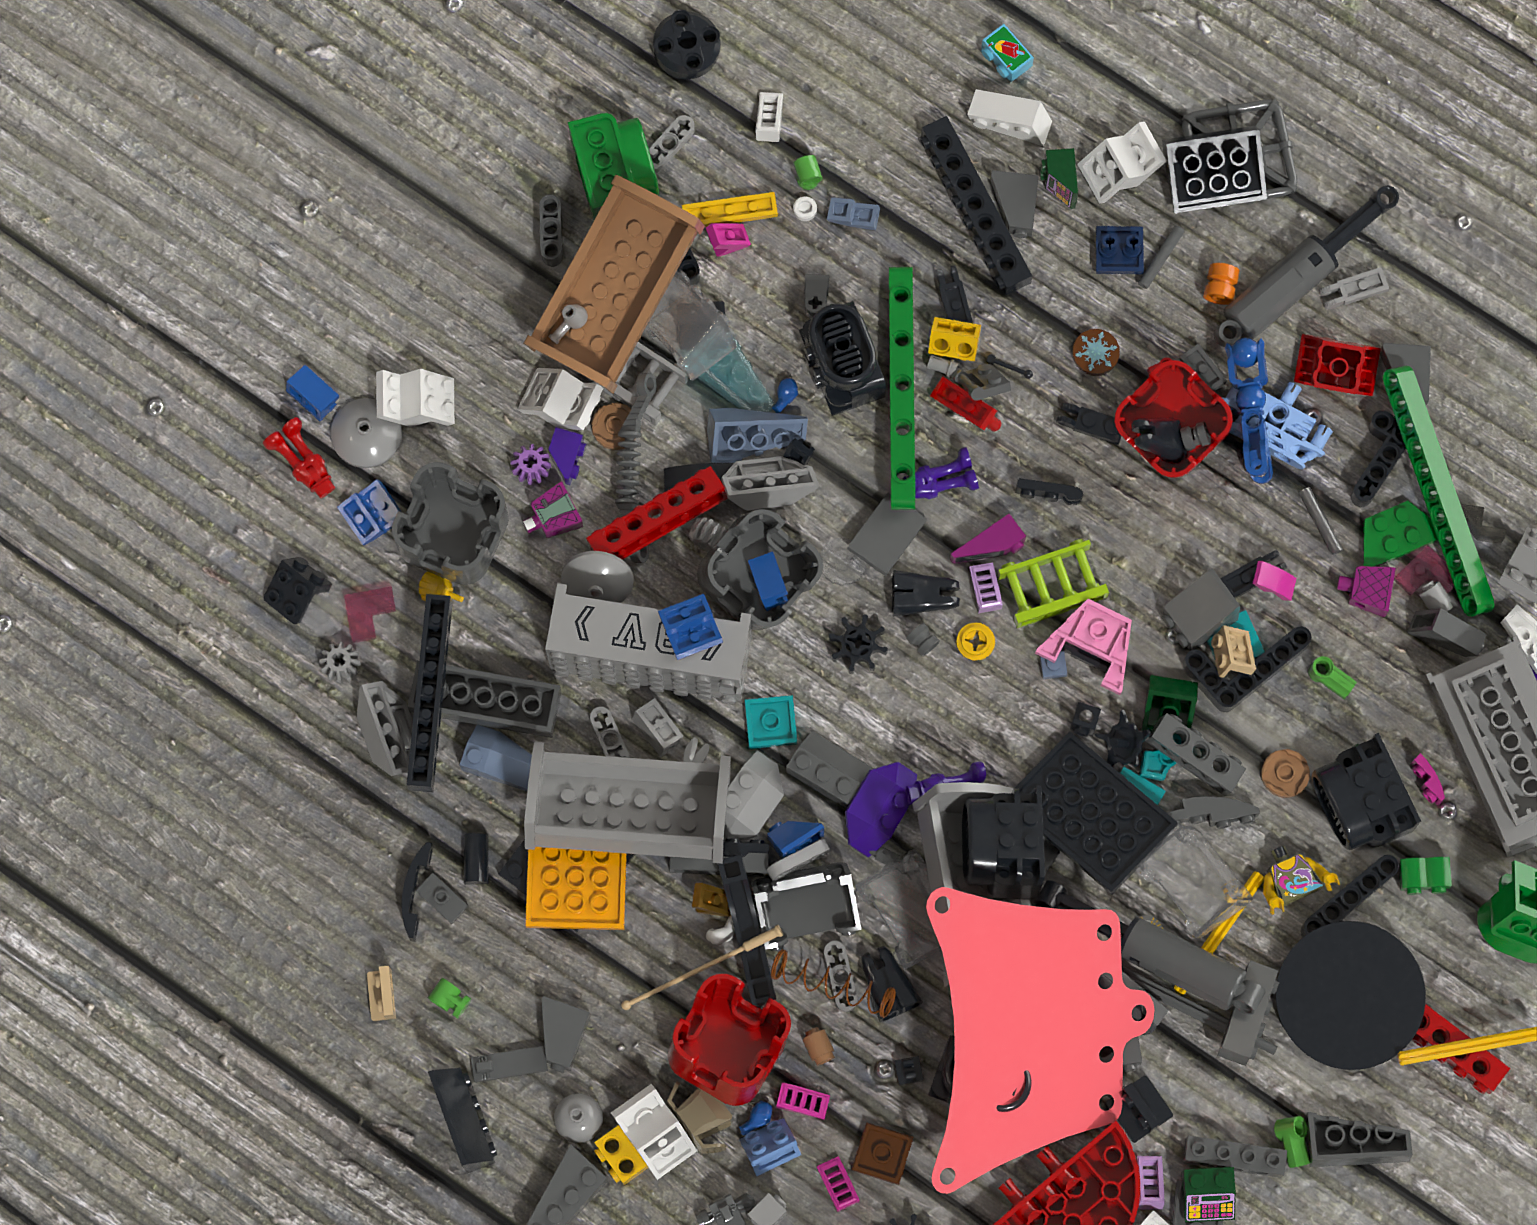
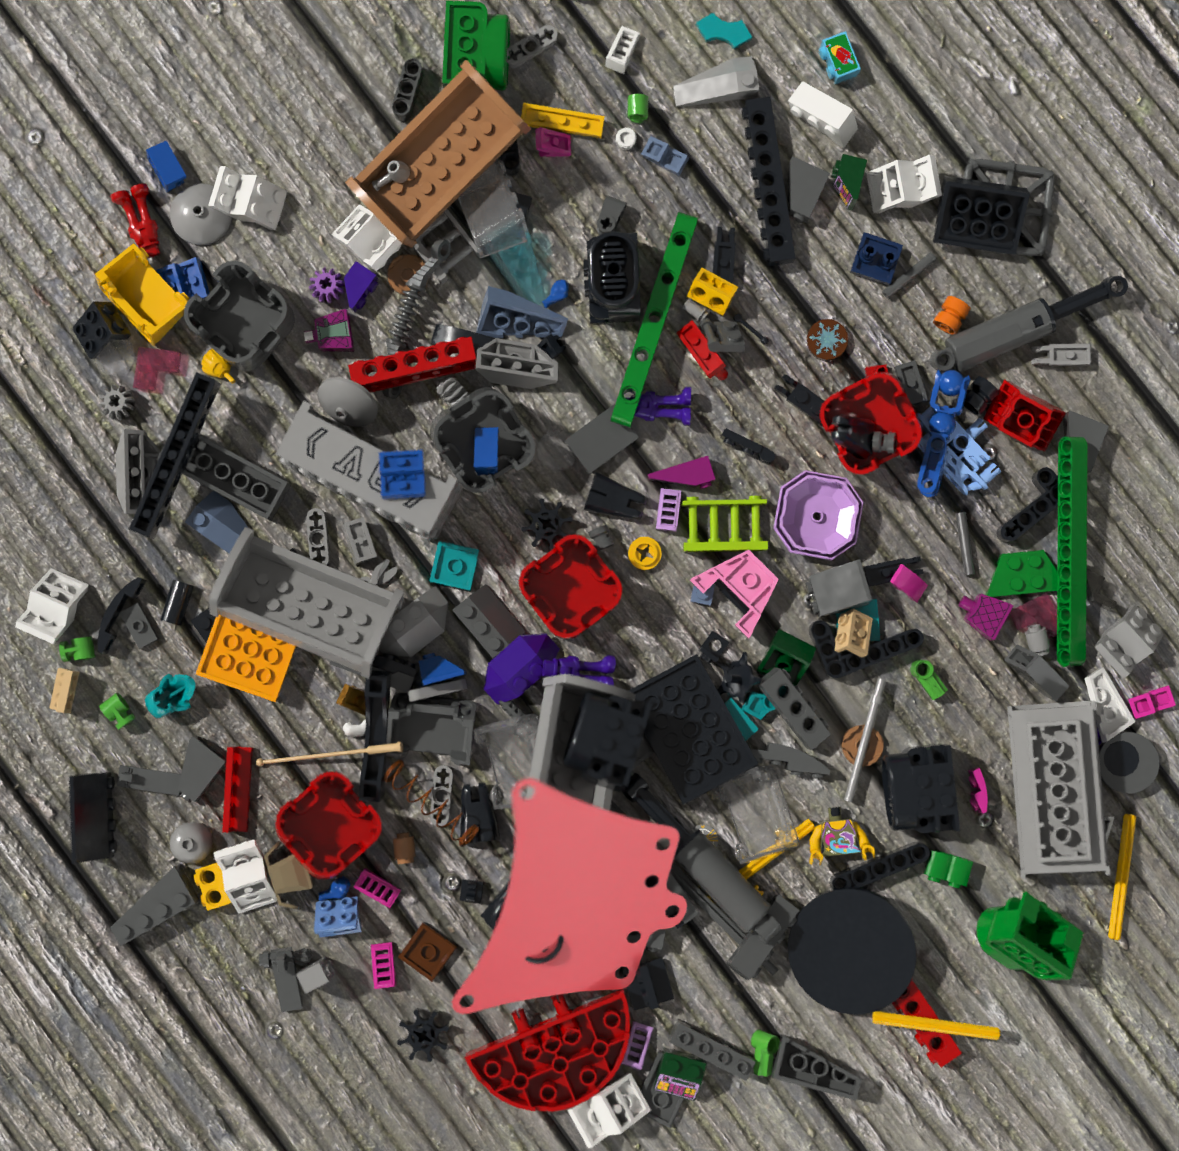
camera: 15 degrees right, 10 degrees up
none -> white bracket [15,568,89,644]
none -> bright green piece [59,637,95,662]
none -> yellow windscreen [95,243,190,346]
none -> teal head [145,674,196,719]
none -> red fence [222,746,253,833]
none -> red piece [519,535,622,639]
none -> light grey wedge [673,56,759,107]
none -> teal tile [696,12,752,49]
none -> lavender rock [773,470,864,560]
none -> light grey bar [844,678,886,802]
none -> black wheel [964,376,999,416]

